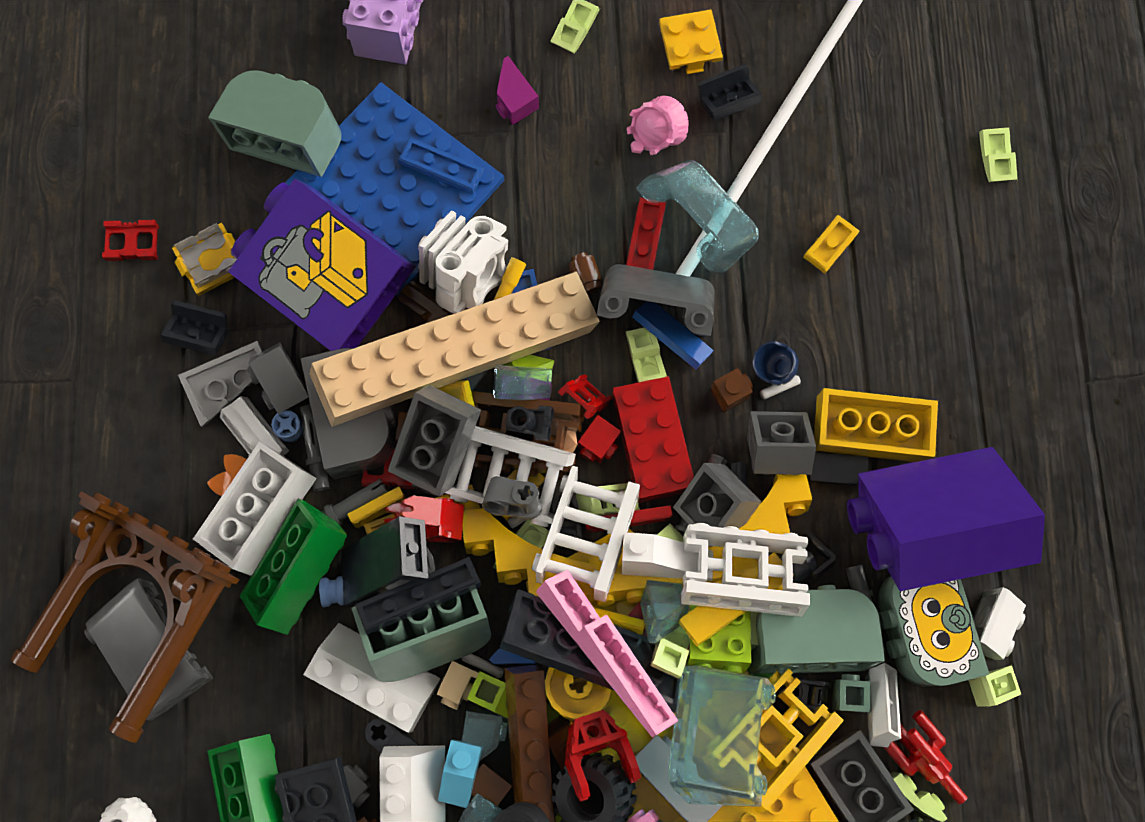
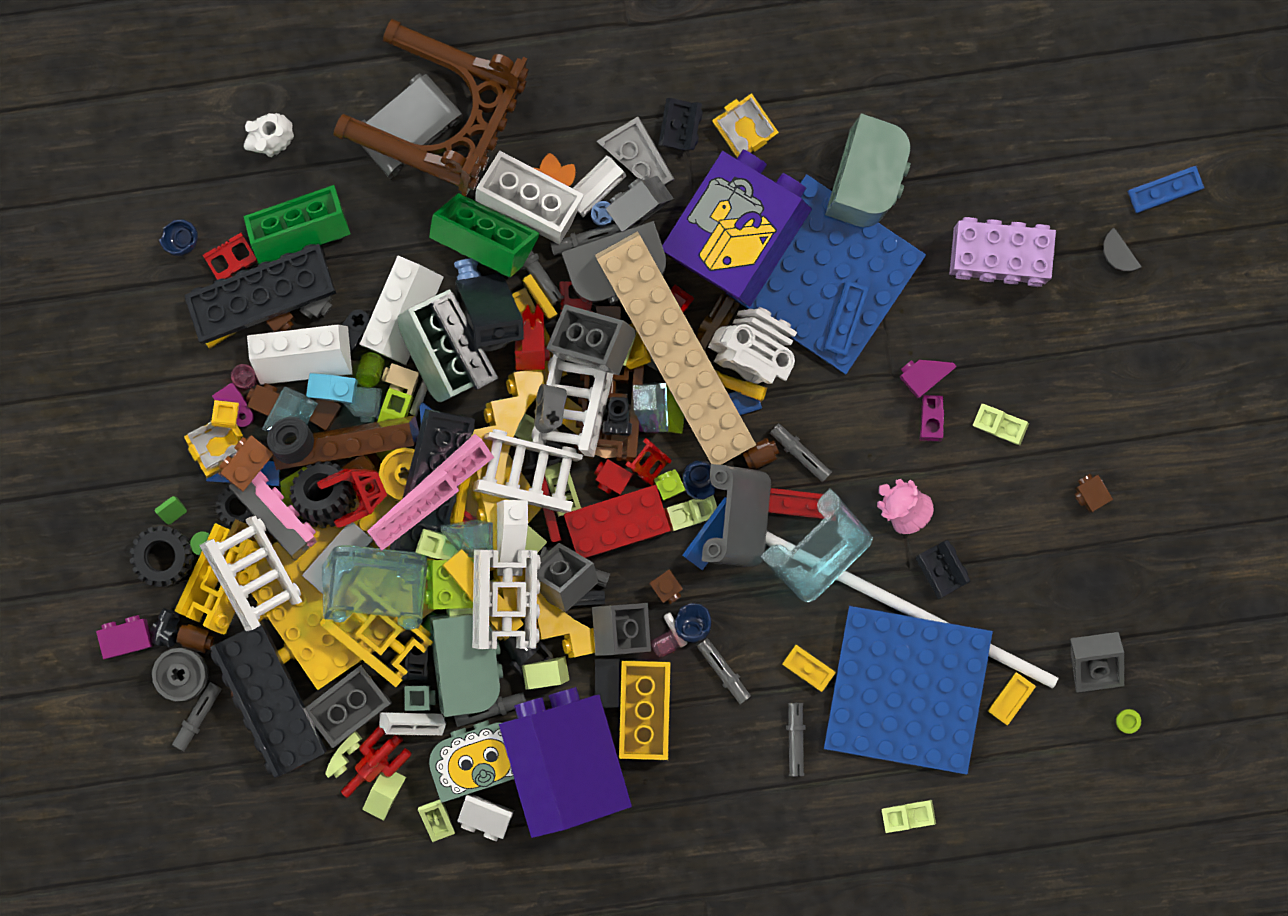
camera: 90 degrees right, 10 degrees up
red piece [102,220,159,261] -> none
yellow piece [659,10,723,74] -> none
none -> clear neon green brick [356,352,384,388]
none -> yellowish green slope [362,772,406,820]
none -> yellowish green slope [522,656,569,689]
none -> clear pink brick [650,630,680,659]
none -> lime brick [654,469,685,501]
none -> dark blue hair [682,461,716,500]
none -> dark grey pin [697,638,751,704]
none -> dark grey pin [769,423,832,482]
none -> dark grey pin [786,703,806,776]
none -> blue plate [824,606,993,774]
none -> magenta leg [919,395,944,442]
none -> yellow tile [988,672,1036,725]

